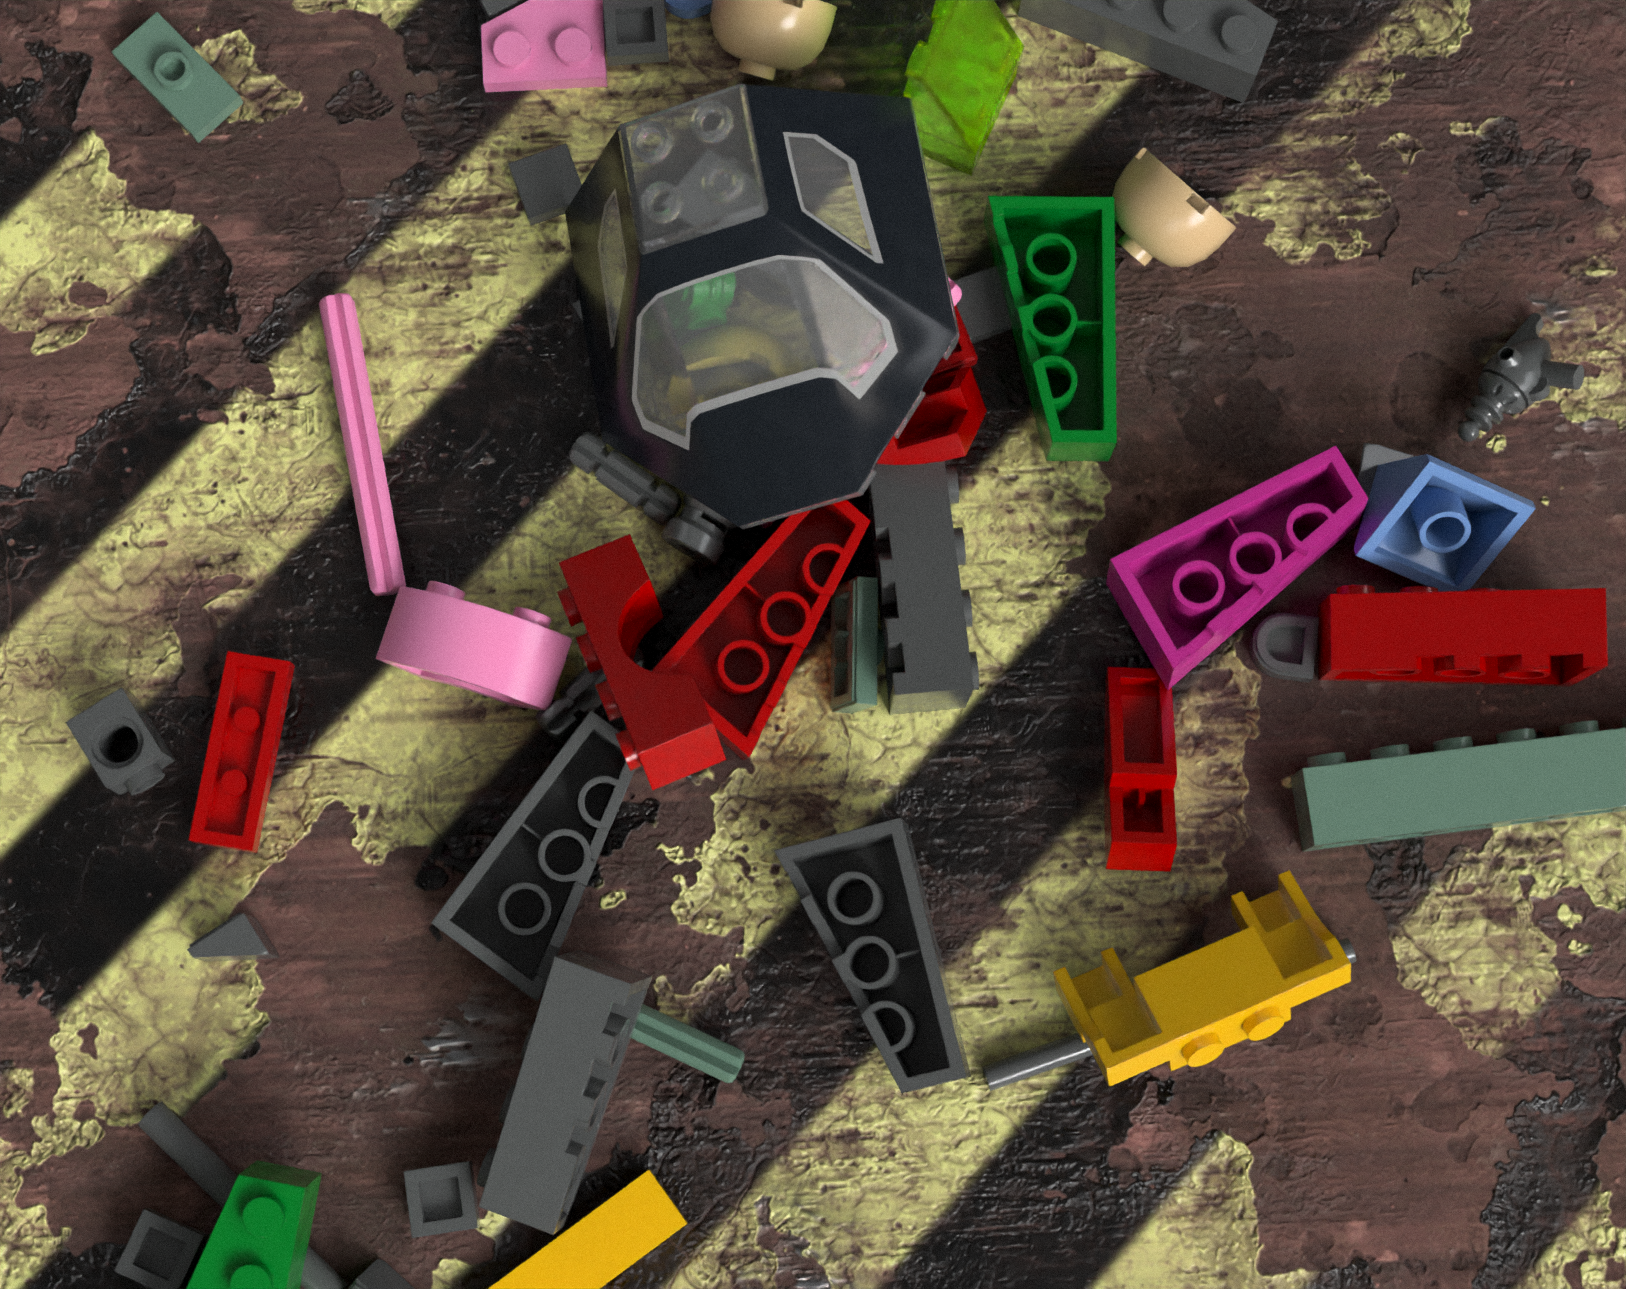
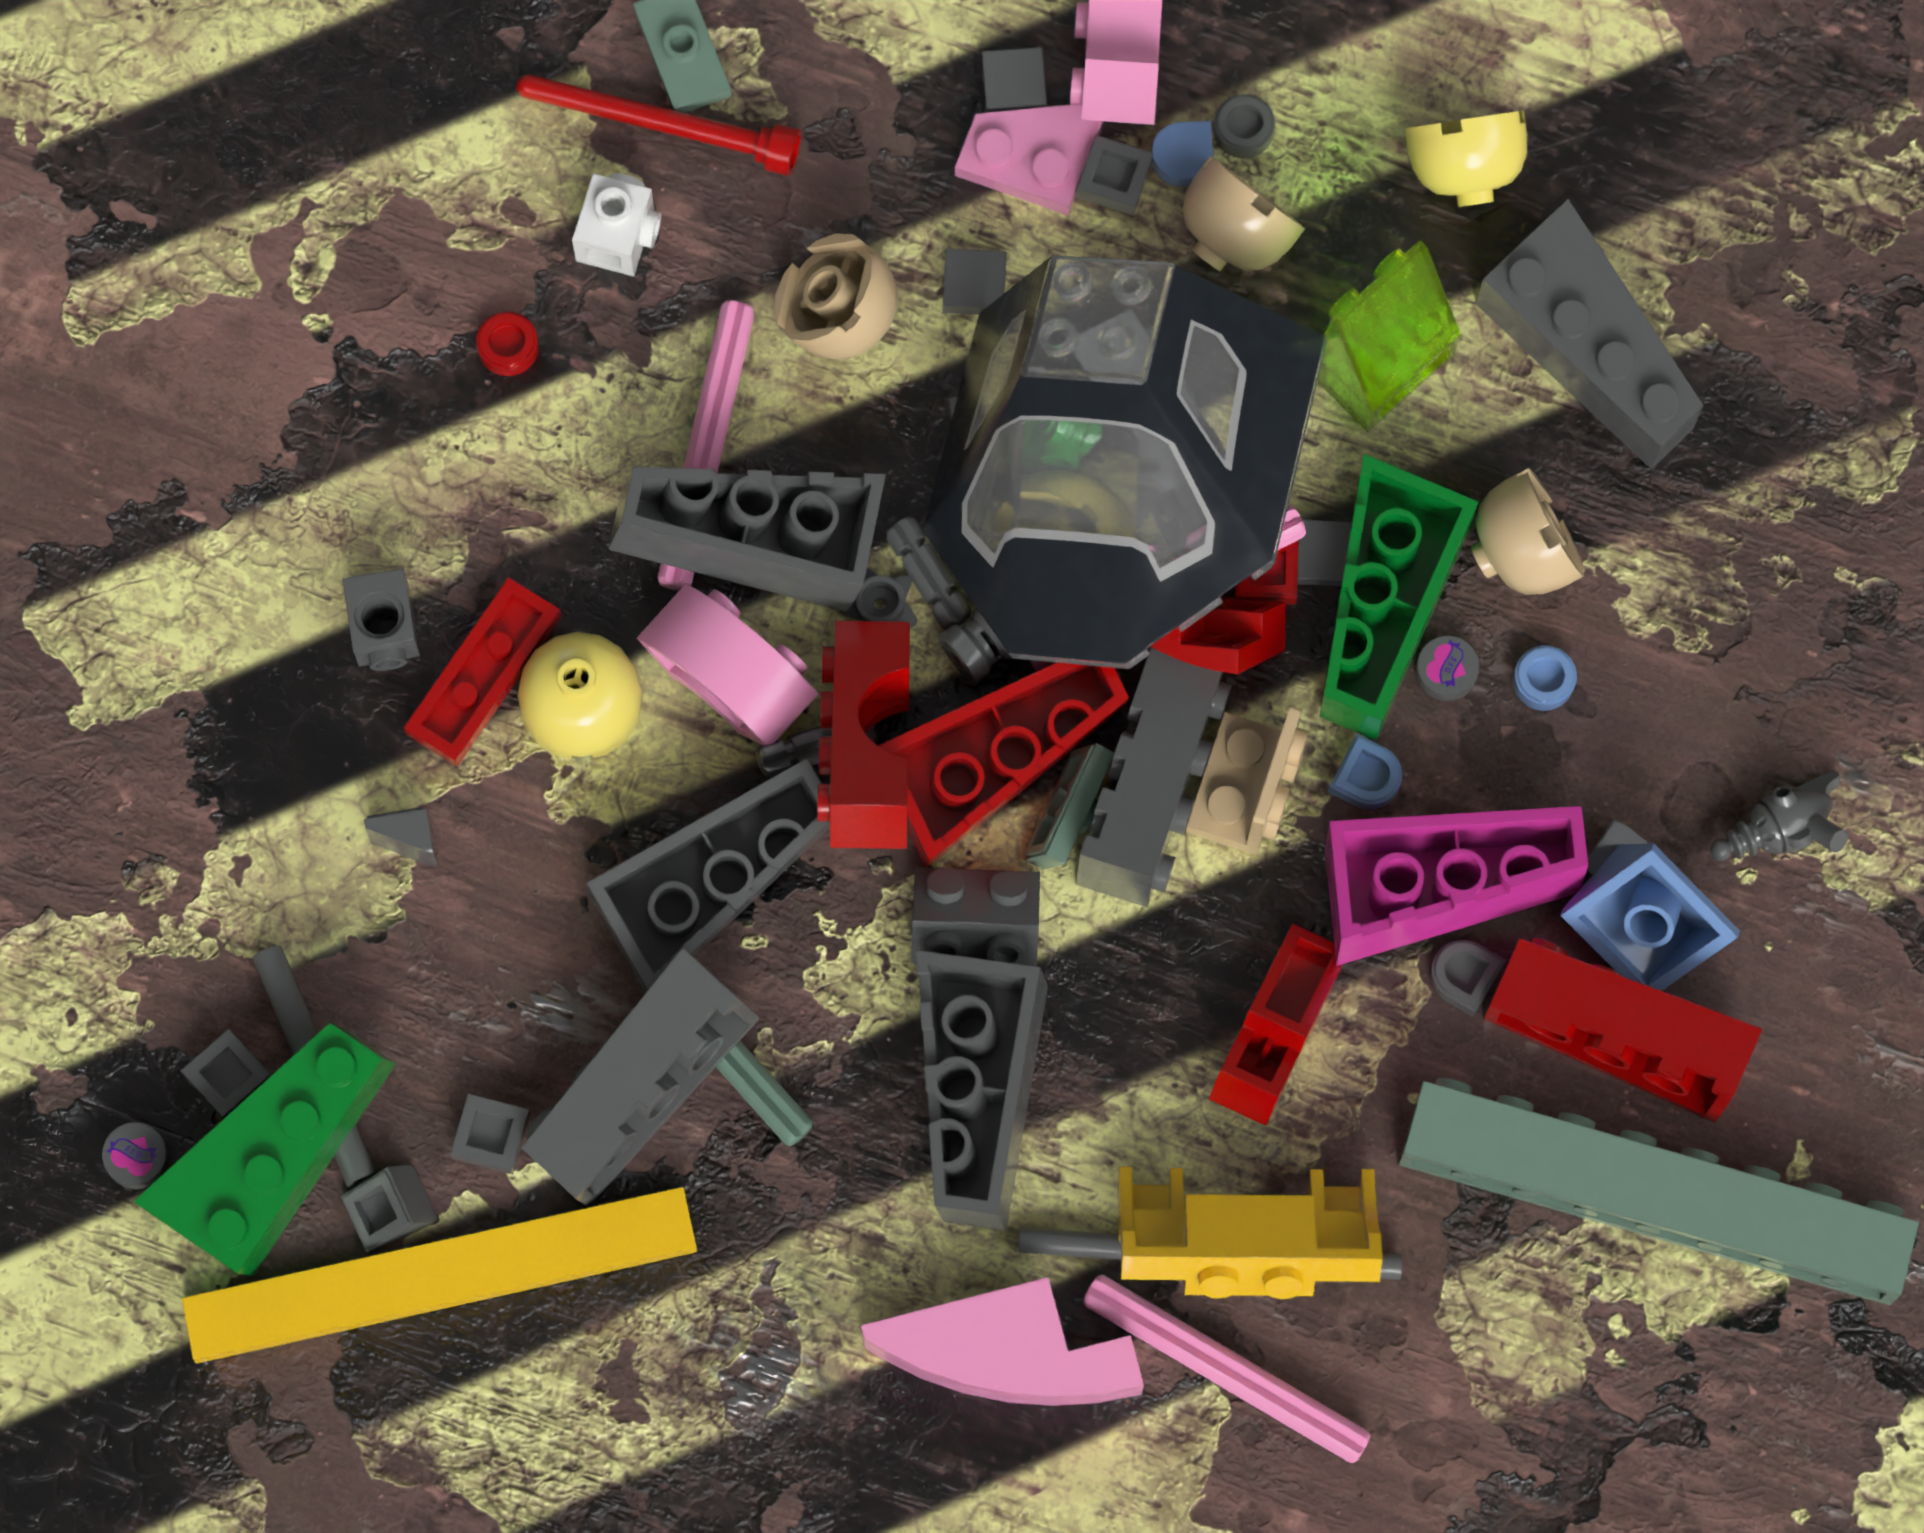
camera: 25 degrees right, 5 degrees down
none -> red tile [476,311,539,376]
none -> red piece [517,75,802,176]
none -> light yellow cylinder [517,632,642,759]
none -> white brick [572,173,661,277]
none -> dark grey wedge [608,467,886,612]
none -> tan cylinder [774,233,898,359]
none -> dark grey plate [839,568,918,628]
none -> bright pink slope [861,1277,1144,1406]
none -> dark grey bracket [911,867,1040,967]
none -> bright pink axle [1084,1275,1370,1463]
none -> tan bracket [1186,705,1309,855]
none -> medium blue tile [1328,734,1402,810]
none -> dark grey tile [1416,636,1479,701]
none -> medium blue tile [1513,645,1577,711]

